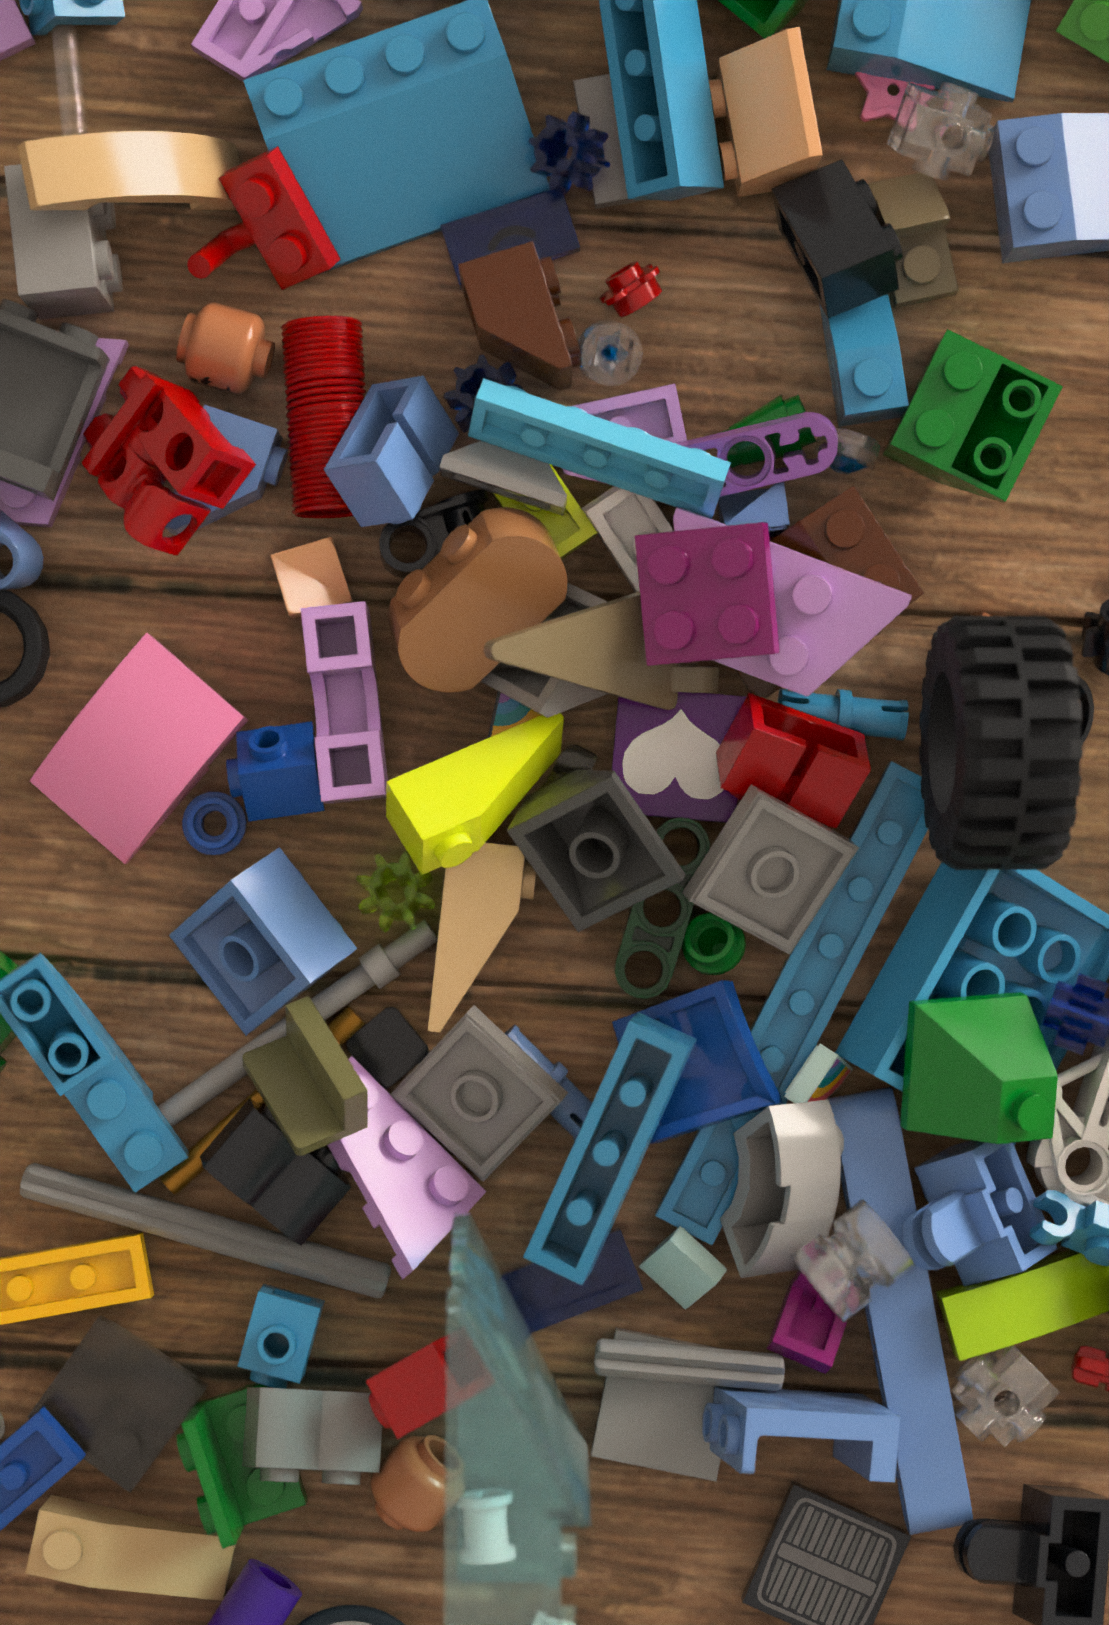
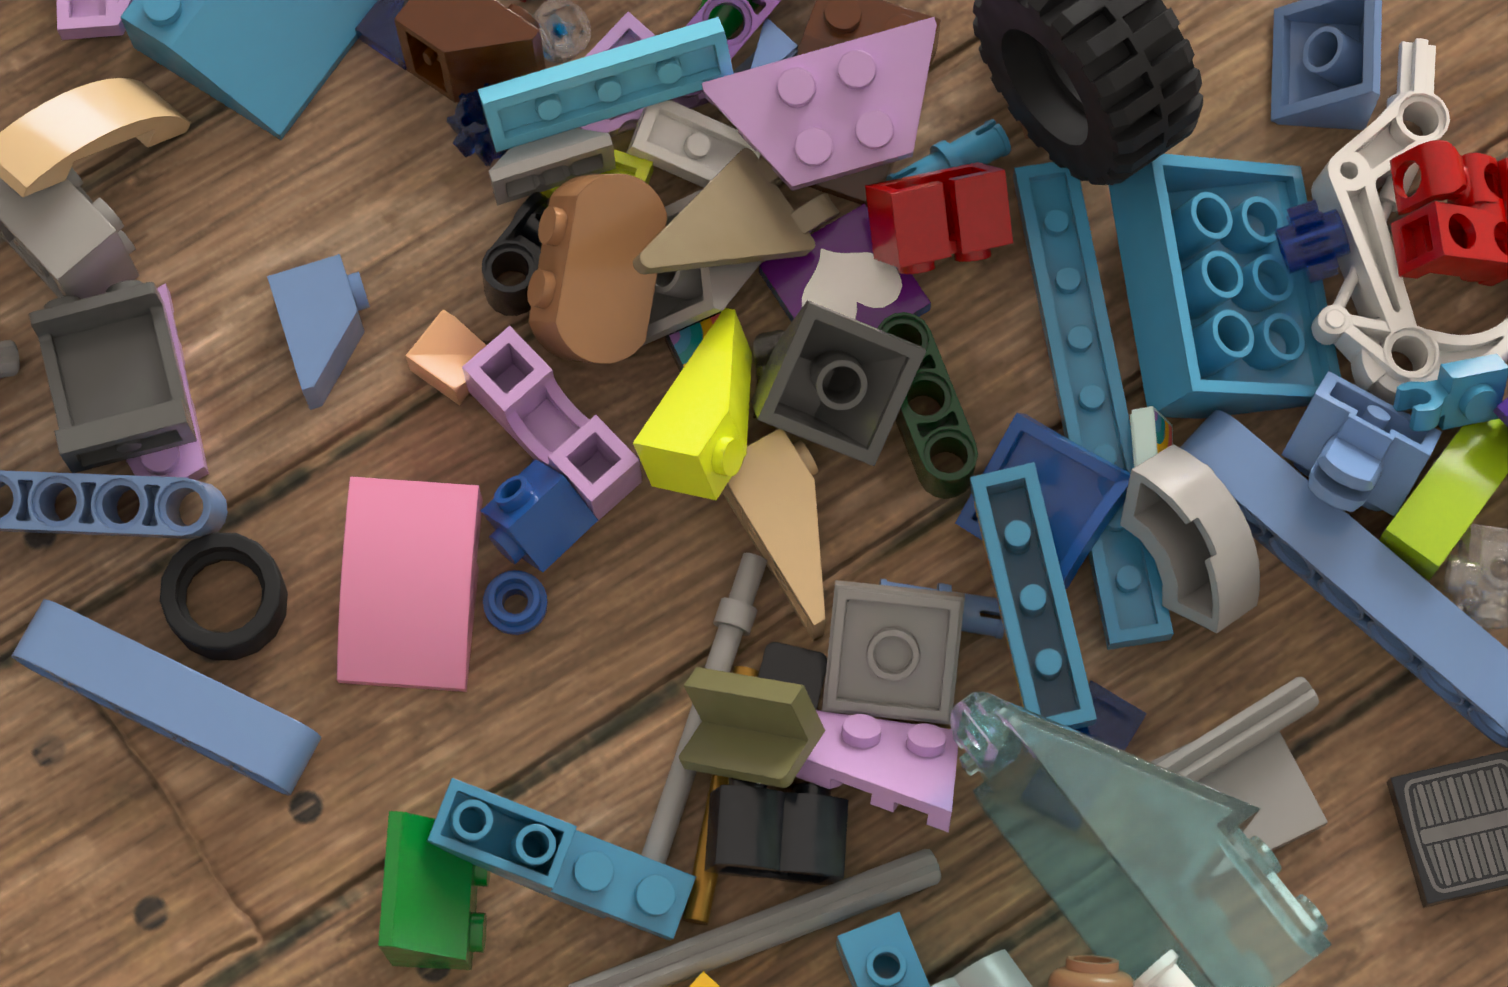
camera: 35 degrees left, 15 degrees down
red hips [81,366,256,556] -> none
medium blue slope [169,847,357,1036] -> none
nougat head [176,303,275,394] -> none
red plate [187,146,341,290] -> none
red piece [280,316,367,519] -> none
medium blue piece [324,375,459,527] -> none
clear neon green gear [356,851,435,932] -> none
red piece [366,1325,496,1439] -> none
magenta plate [634,522,780,666] -> none
light aqua tile [639,1226,728,1310] -> none
light grey tile [682,784,859,955] -> none
green plate [682,912,746,975] -> none
medium blue panel [702,1386,900,1483] -> none
magenta bracket [766,1263,864,1374] -> none
clear wheel [790,1199,915,1323] -> none
green slope [900,992,1058,1144] -> none

